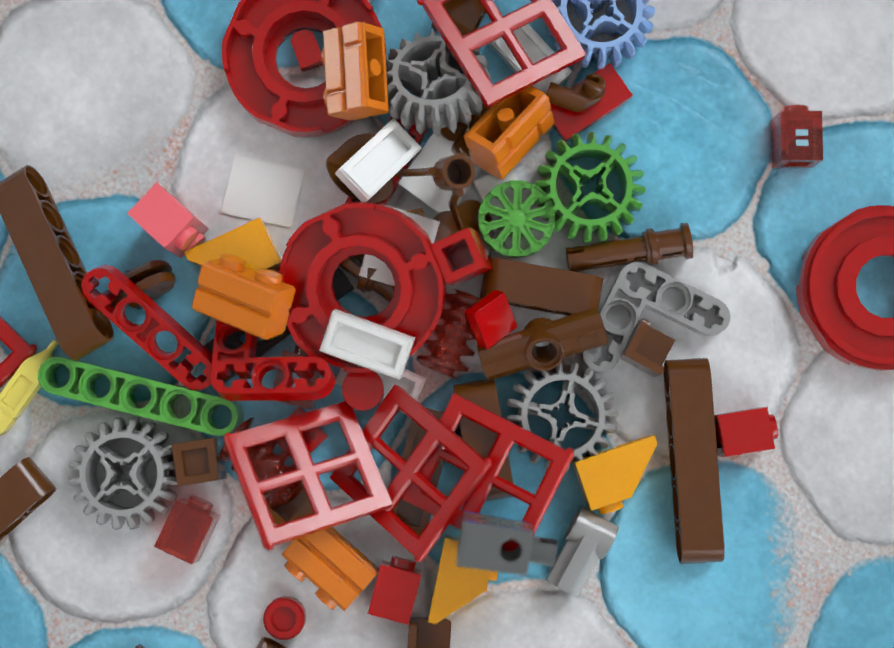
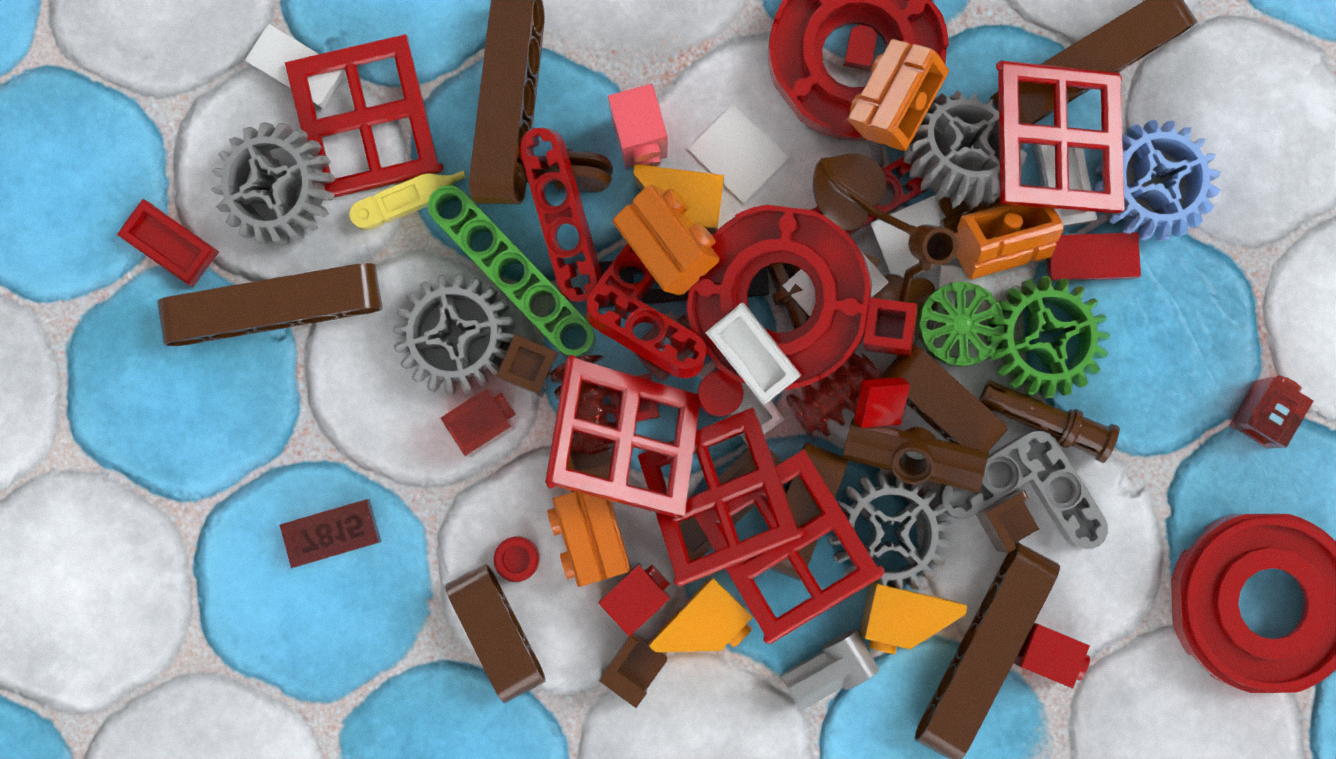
camera: 30 degrees right, 0 degrees up
white tile [335,118,422,202] -> none
dark grey torso [456,511,558,575] -> none
reddish brown arm [546,74,606,112] -> none

